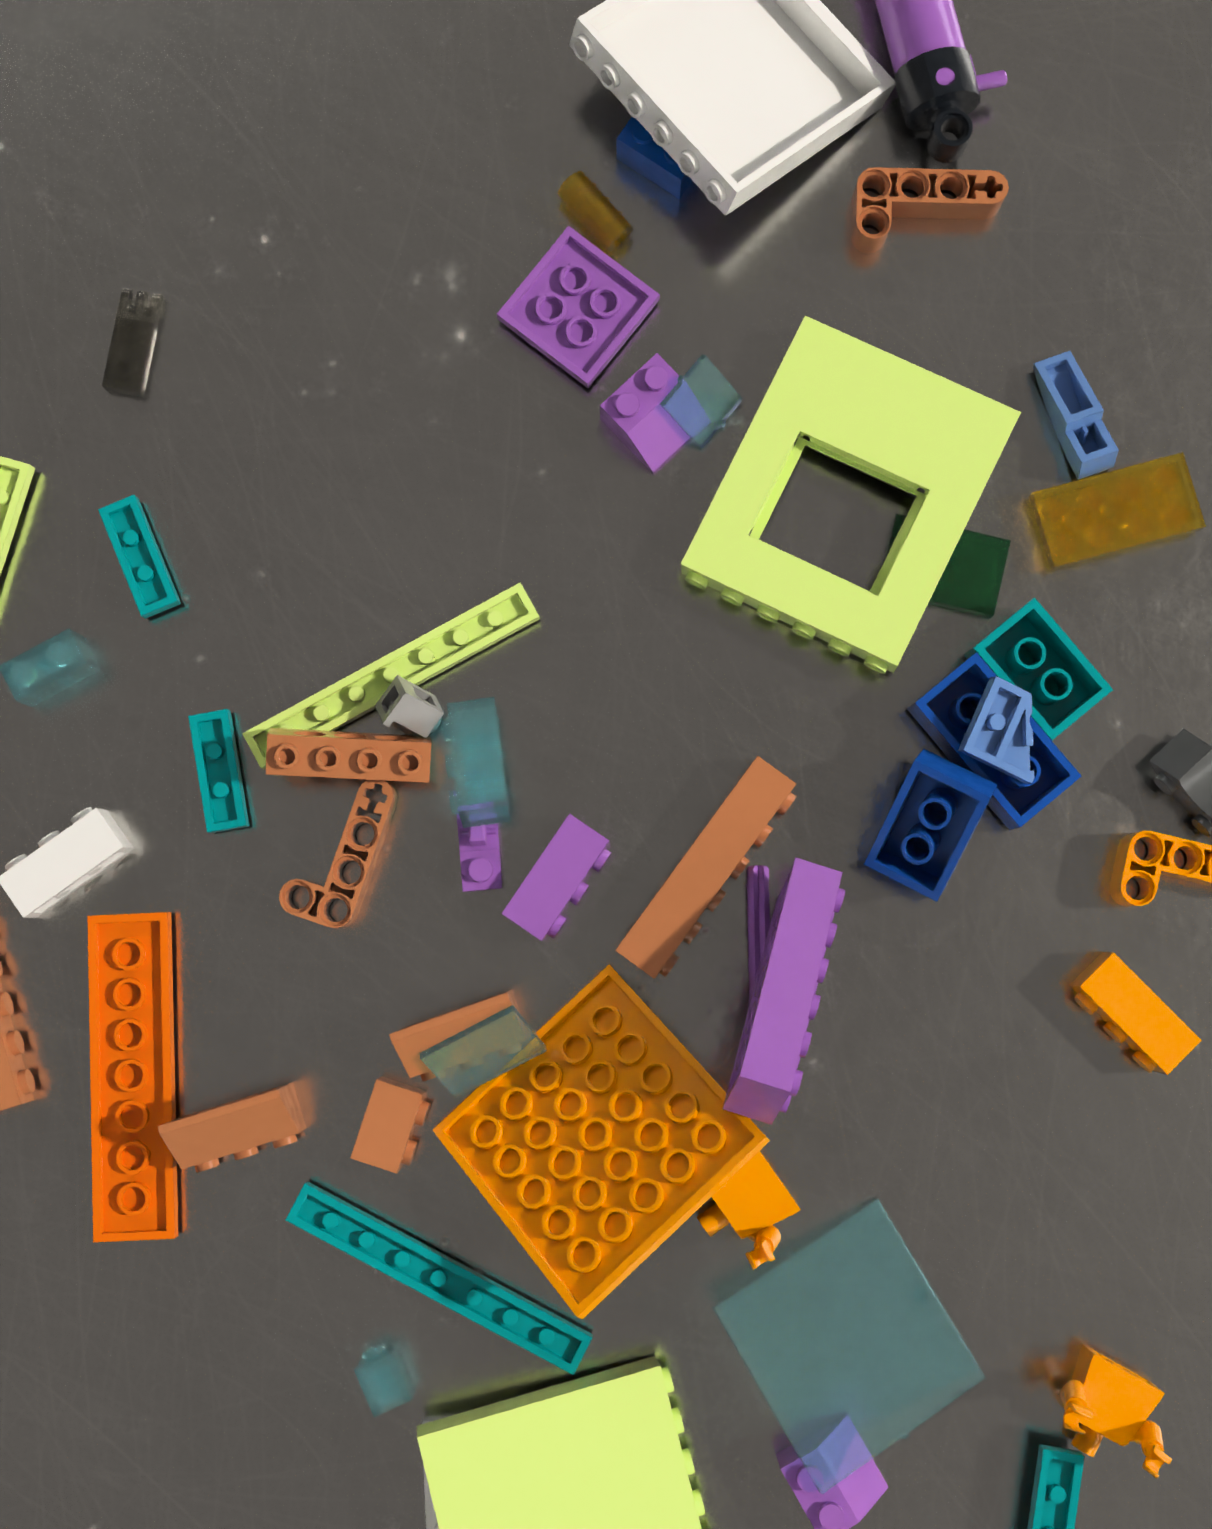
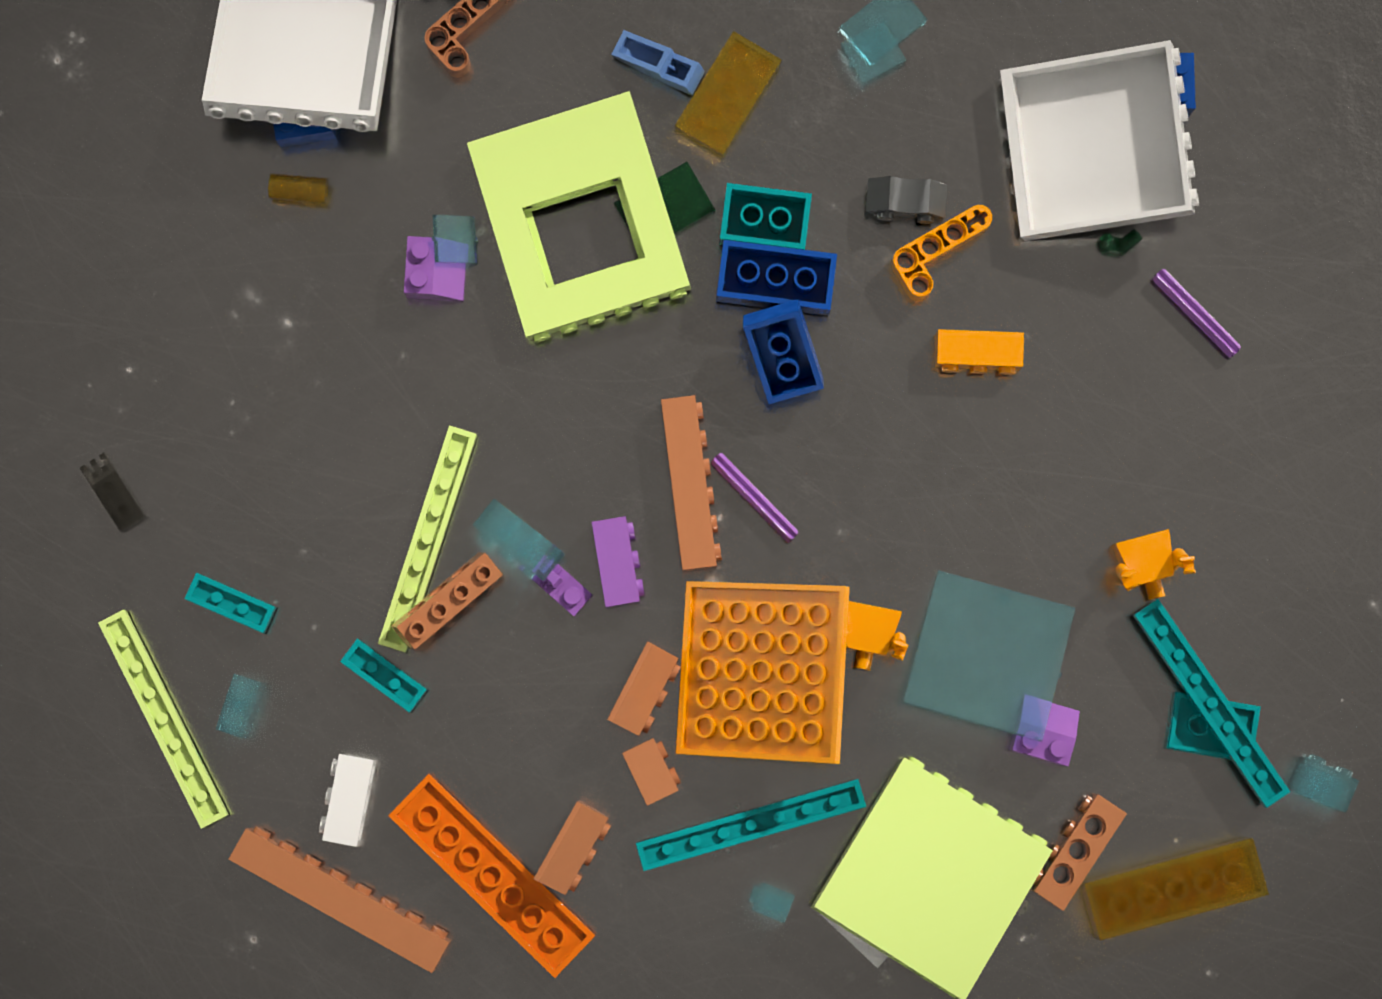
camera: 50 degrees left, 0 degrees up
nougat beam [279,780,398,928] -> none
light grey brick [375,675,444,738] -> none
clear light blue piece [419,1005,547,1098] -> none
medium lavender plate [497,226,660,388] -> none
medium lavender brick [722,857,845,1125] -> none
medium blue wing [958,676,1035,784] -> none

